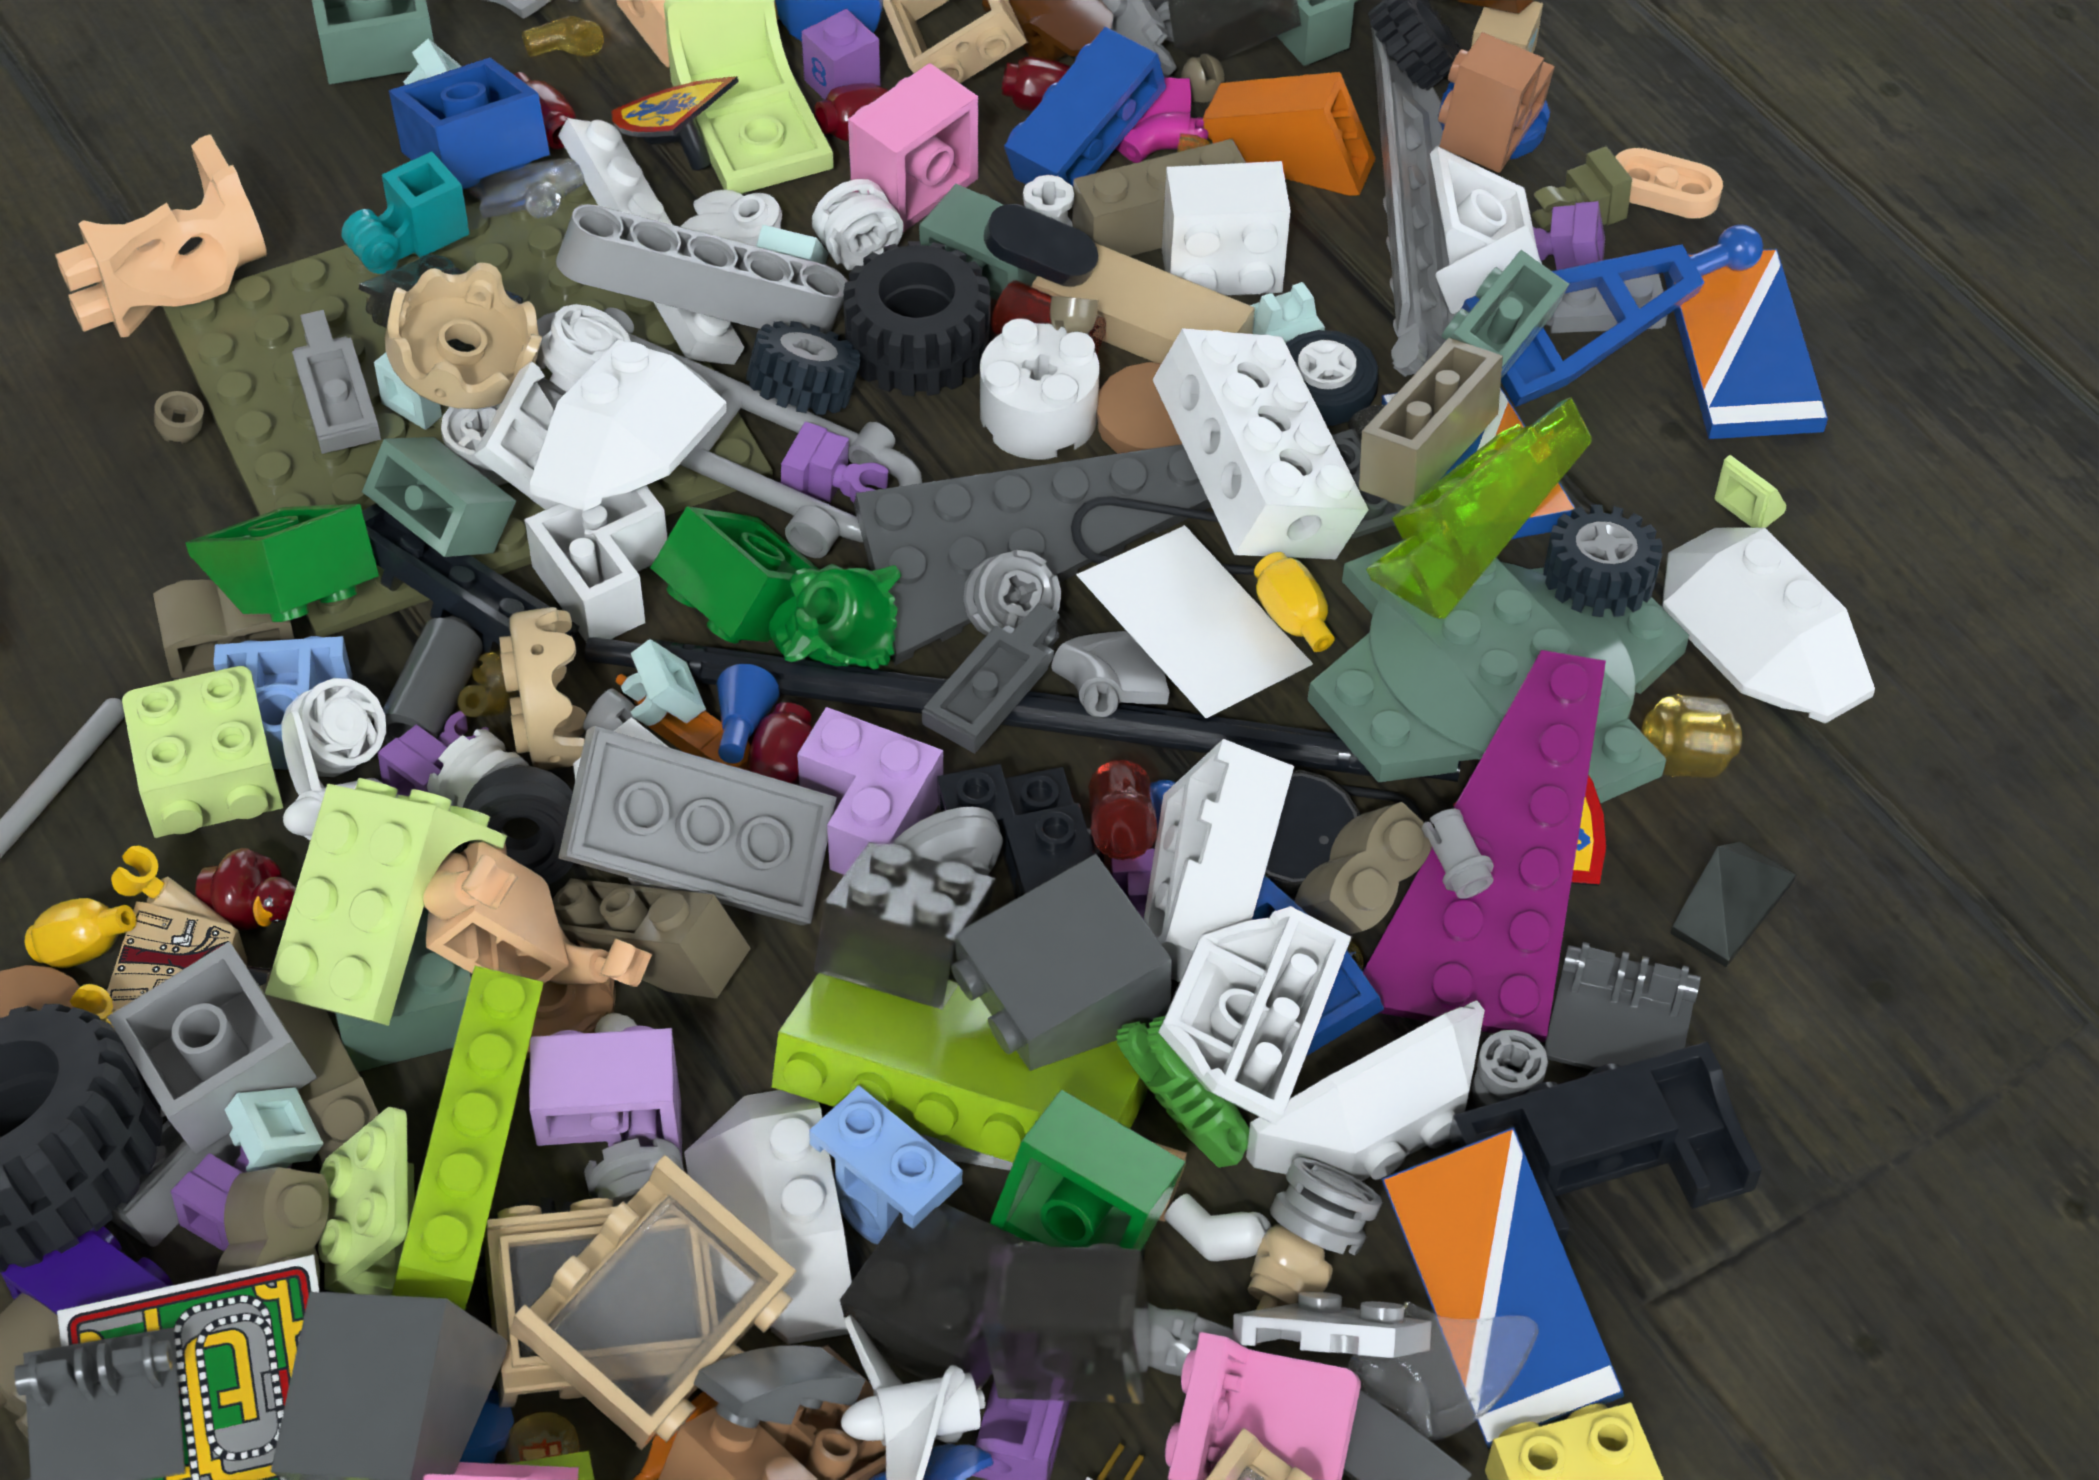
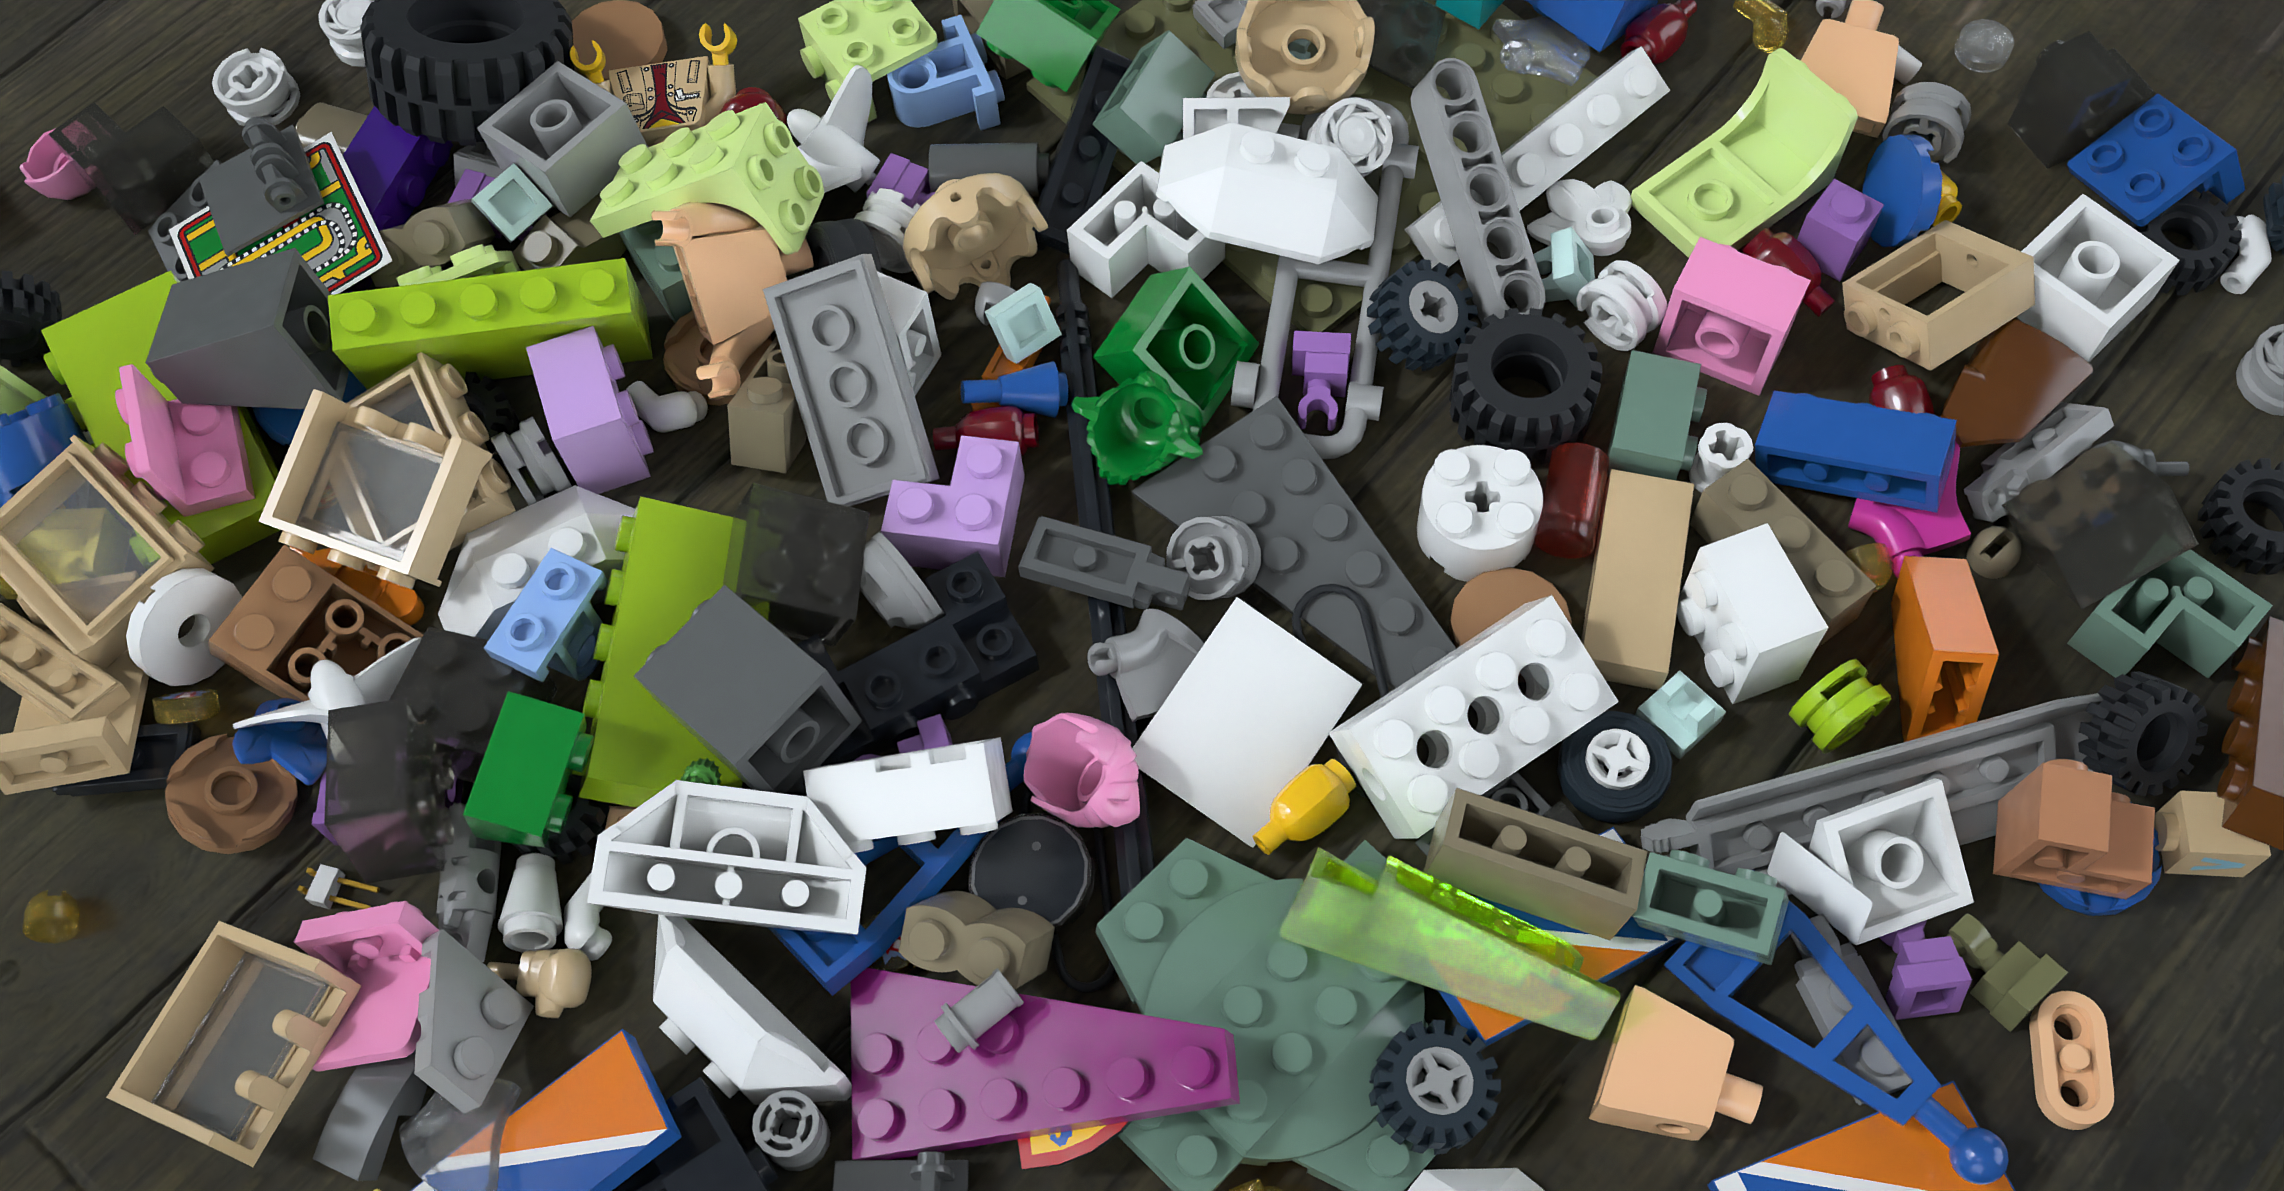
camera: 80 degrees right, 10 degrees up
yellow plant [25,898,136,968] -> none
white wheel [281,678,386,777] -> none
shield [611,76,739,171] -> none
dark grey slope [693,1346,866,1428] -> none
black tile [983,204,1098,287] -> none
dark tan hinge [1050,296,1098,334] -> none
clear red piece [1088,760,1158,860] -> none
light grey wheel [1270,1157,1383,1255] -> none
none -> white cone [498,853,563,952]
none -> bright pink hair [1024,712,1140,828]
none -> light nougat torso [1589,985,1763,1141]
none -> lime wheel [1789,659,1891,754]

